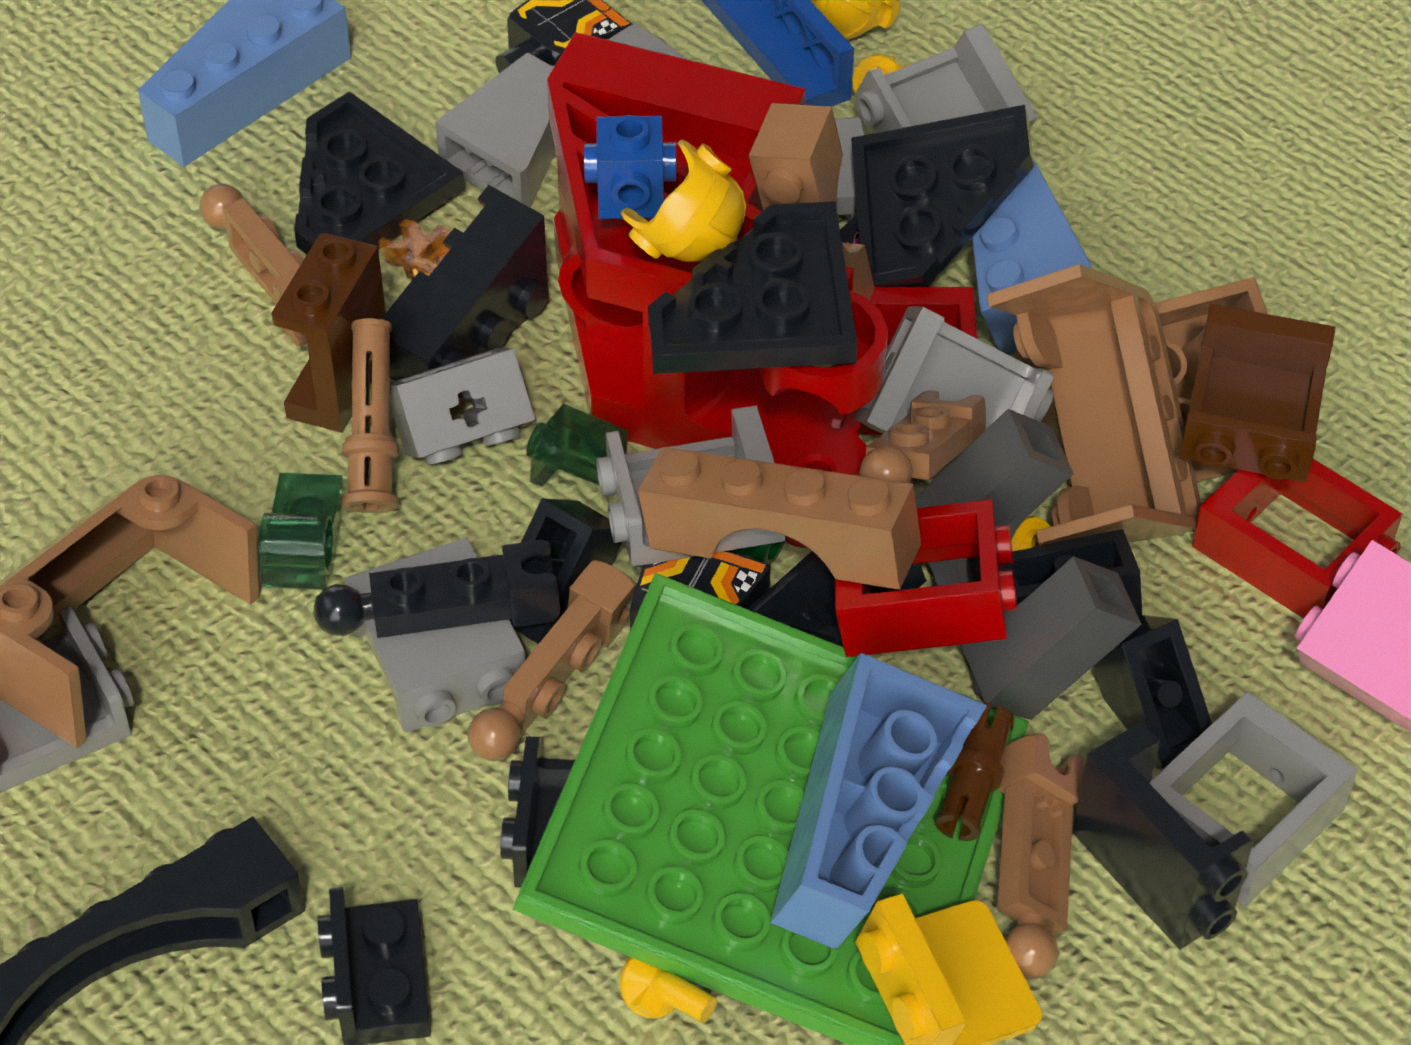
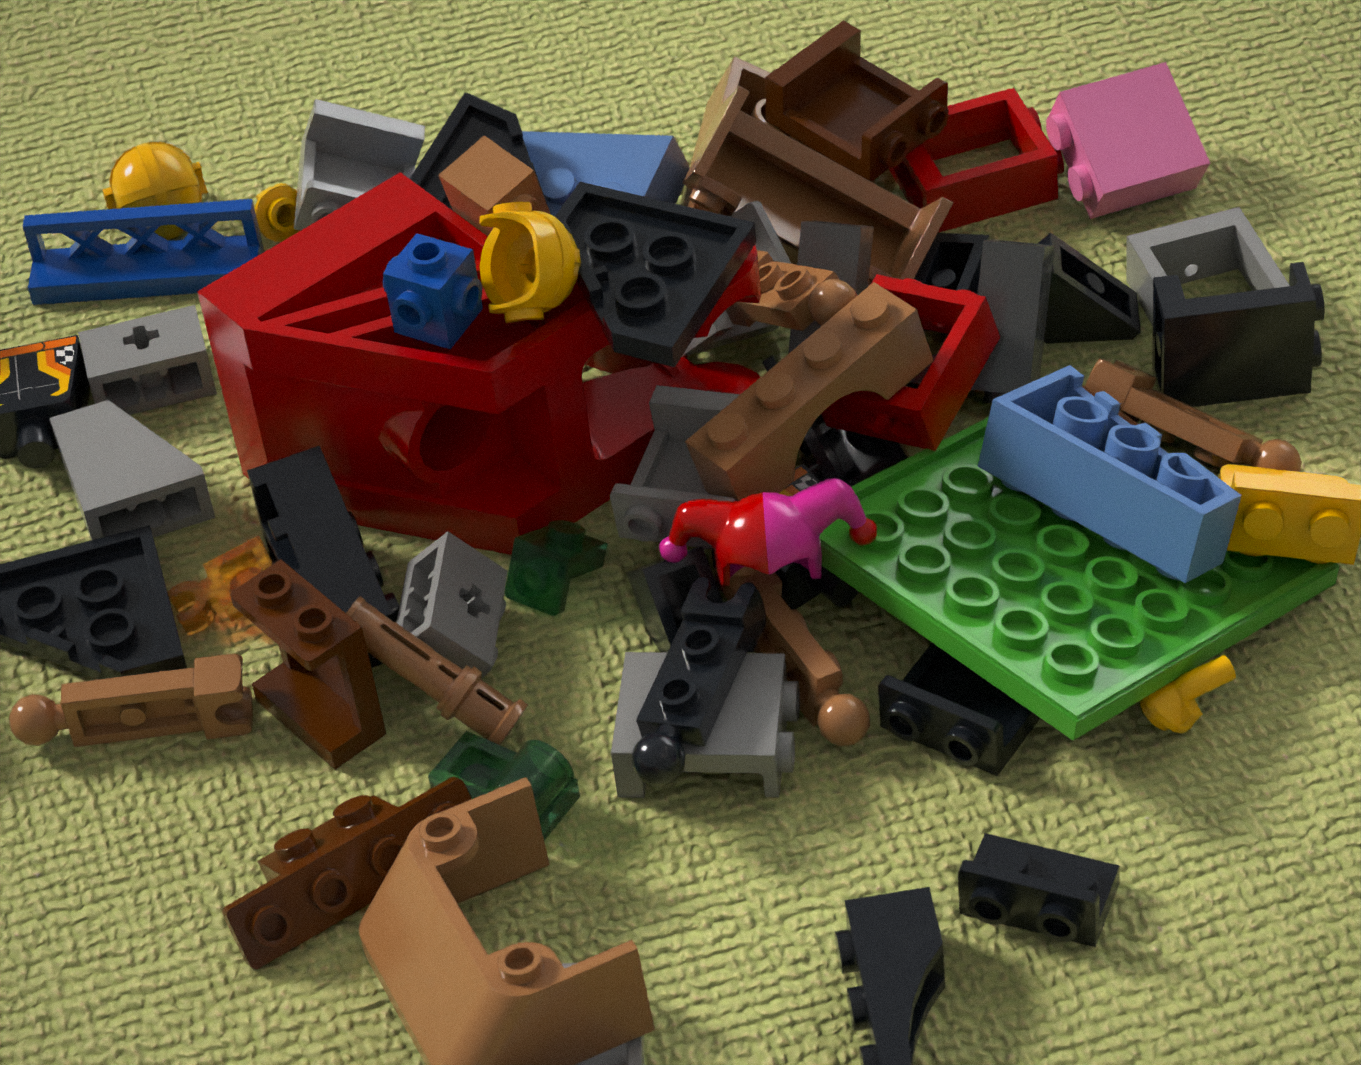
camera: 55 degrees left, 5 degrees down
none -> reddish brown bracket [222,777,471,969]
none -> piece [659,478,878,587]

